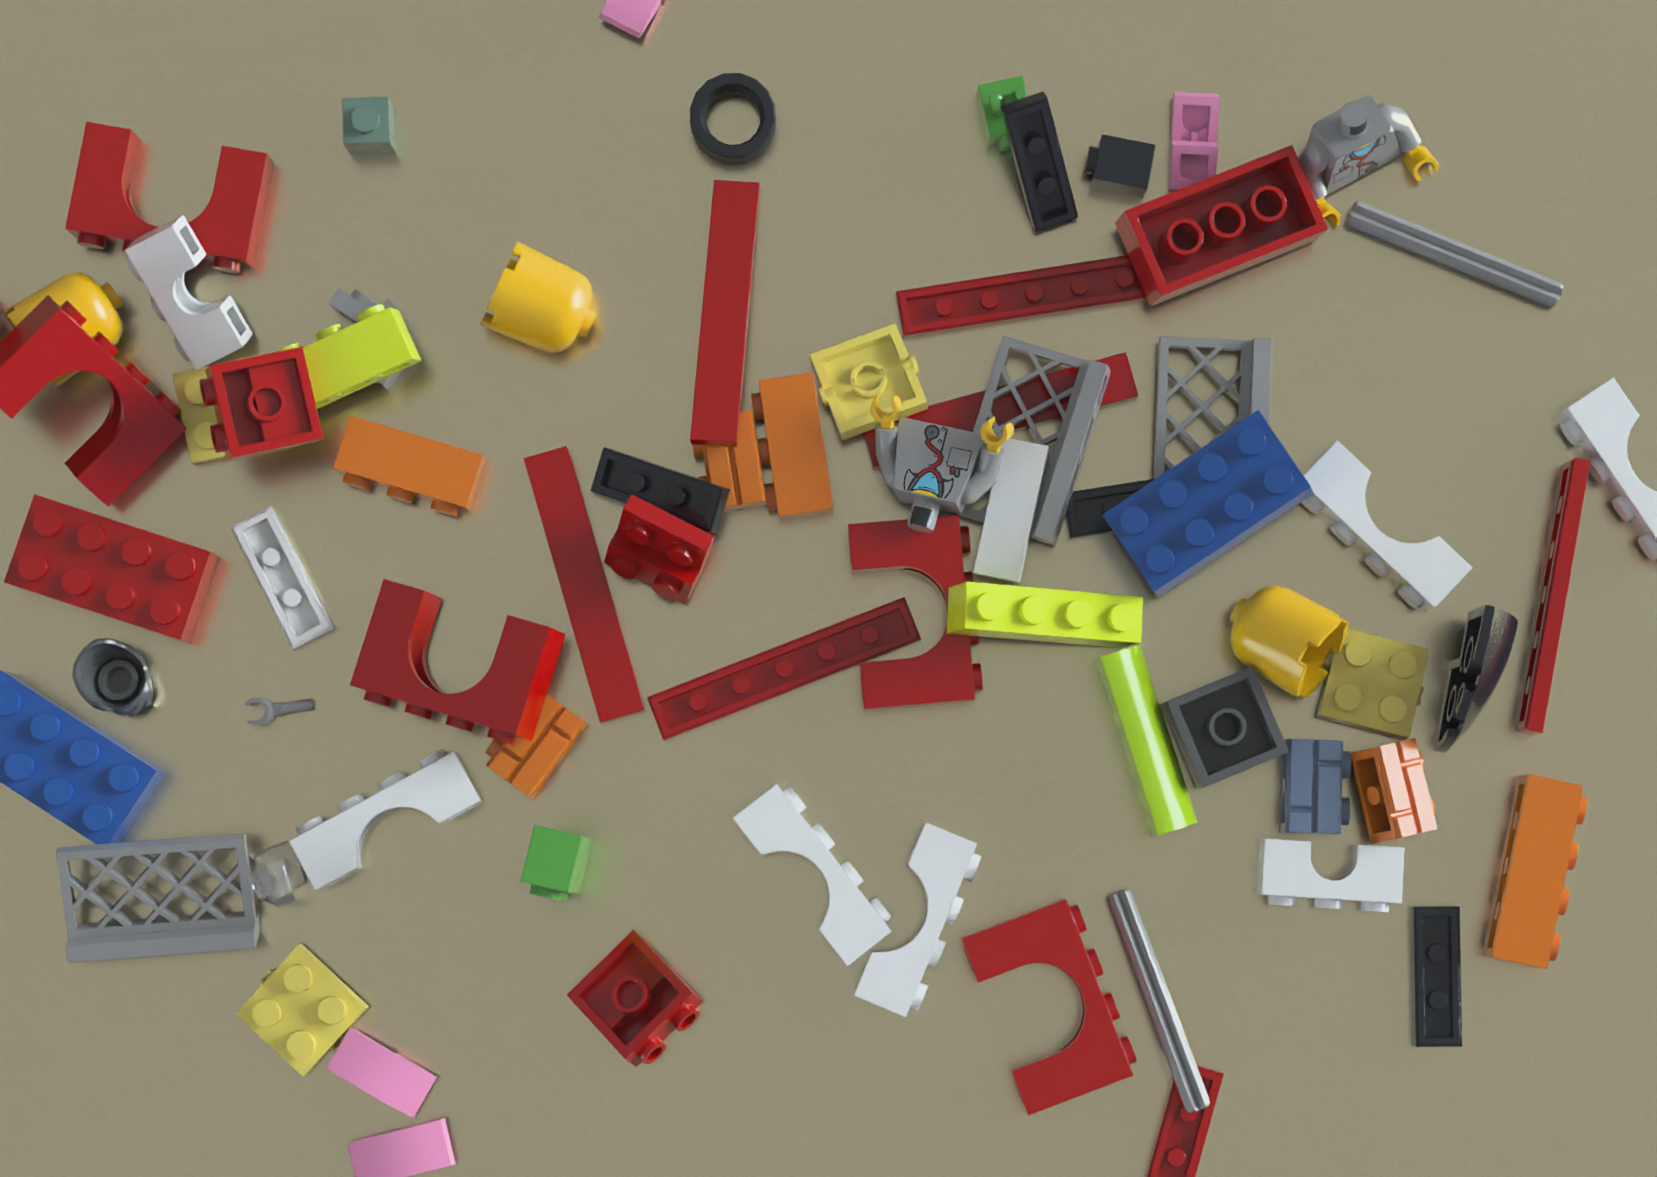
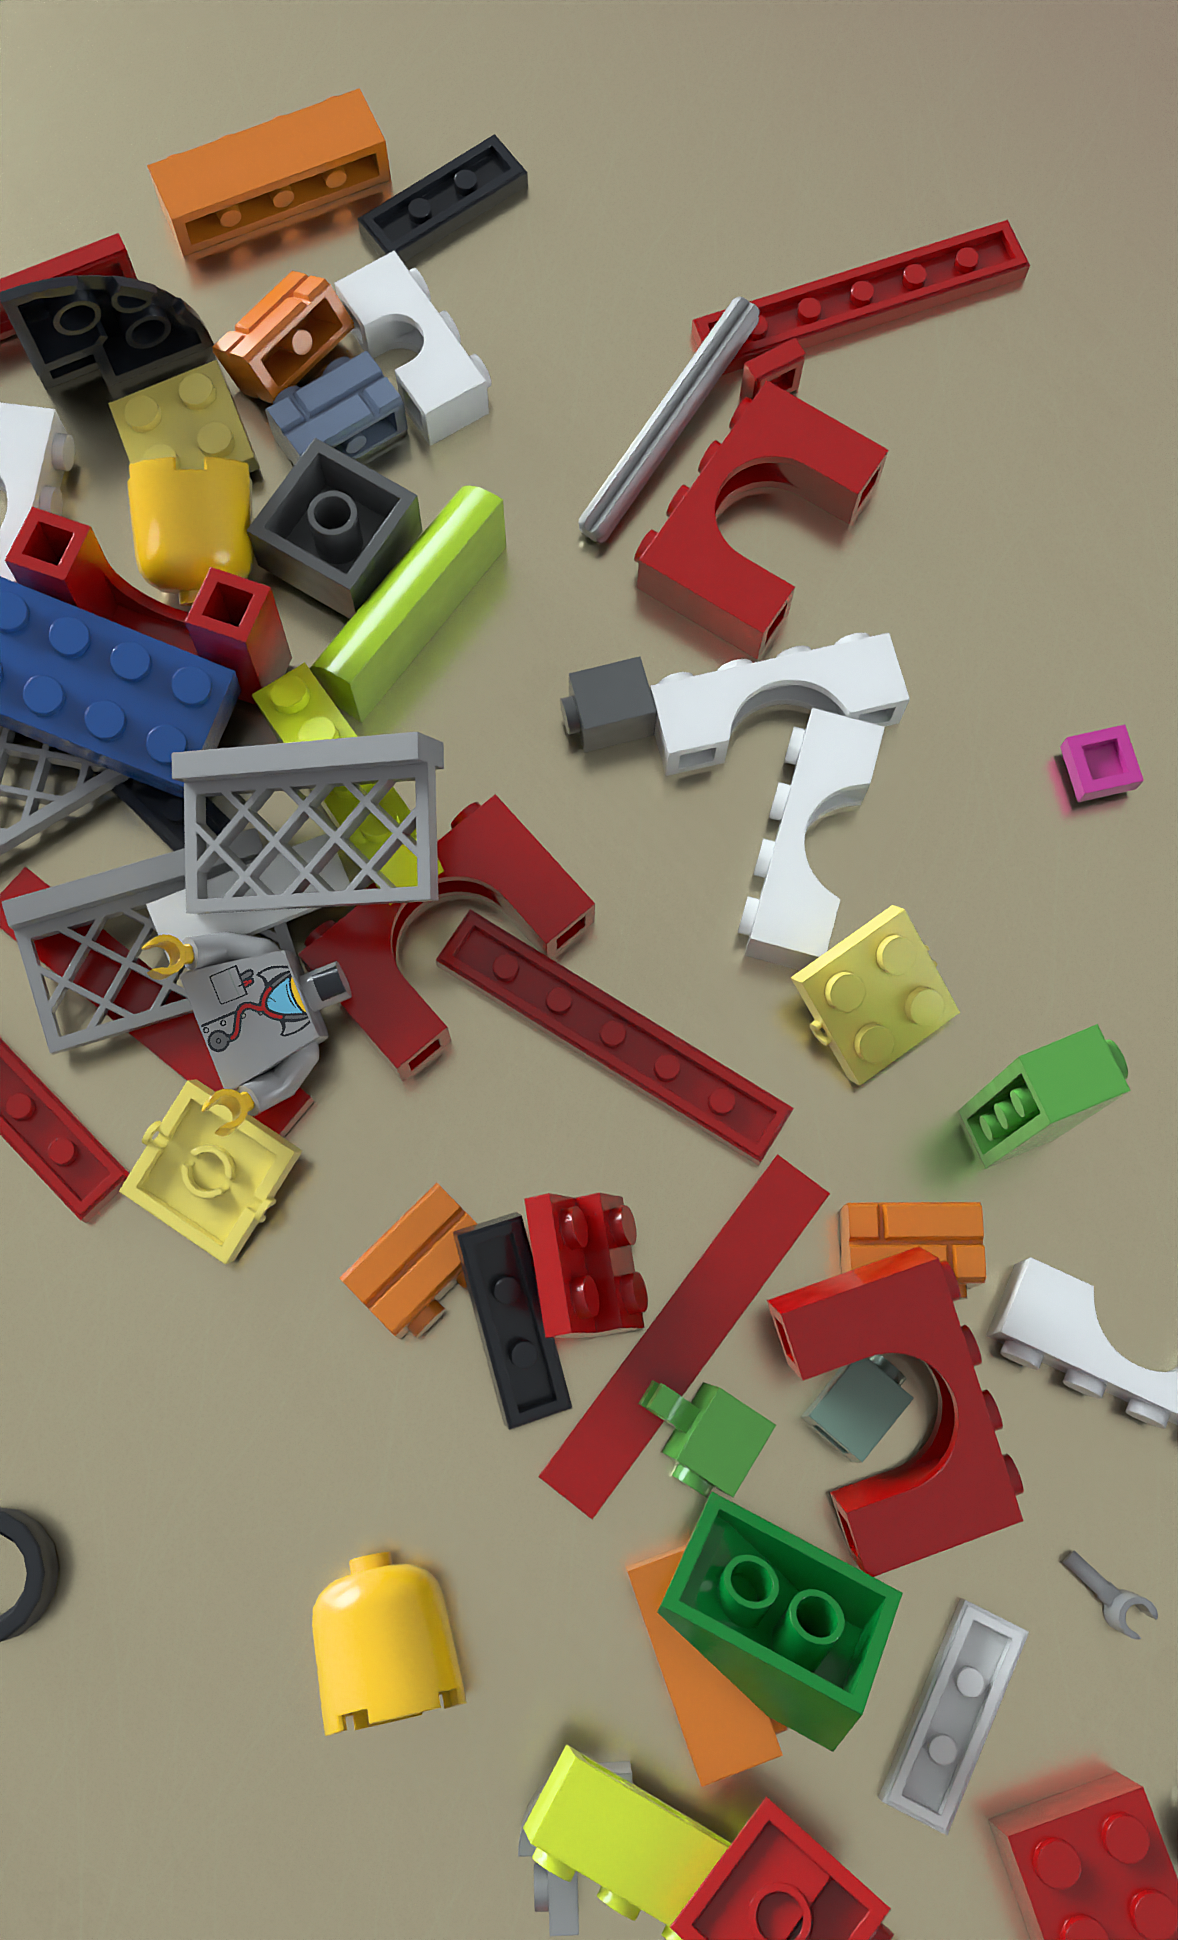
camera: 125 degrees left, 10 degrees down
red plate [567,930,703,1067] -> none
red tile [690,180,760,447] -> none
orange brick [751,372,834,521] -> none
none -> red arch [4,507,292,705]
none -> light grey fence [171,732,444,914]
none -> dark grey brick [560,656,657,753]
none -> bright green brick [638,1380,776,1498]
none -> green slope [657,1492,903,1752]
none -> red tile [740,338,806,400]
none -> light yellow plate [791,905,960,1085]
none -> sand green brick [801,1354,914,1463]
none -> dark pink plate [1060,724,1144,802]

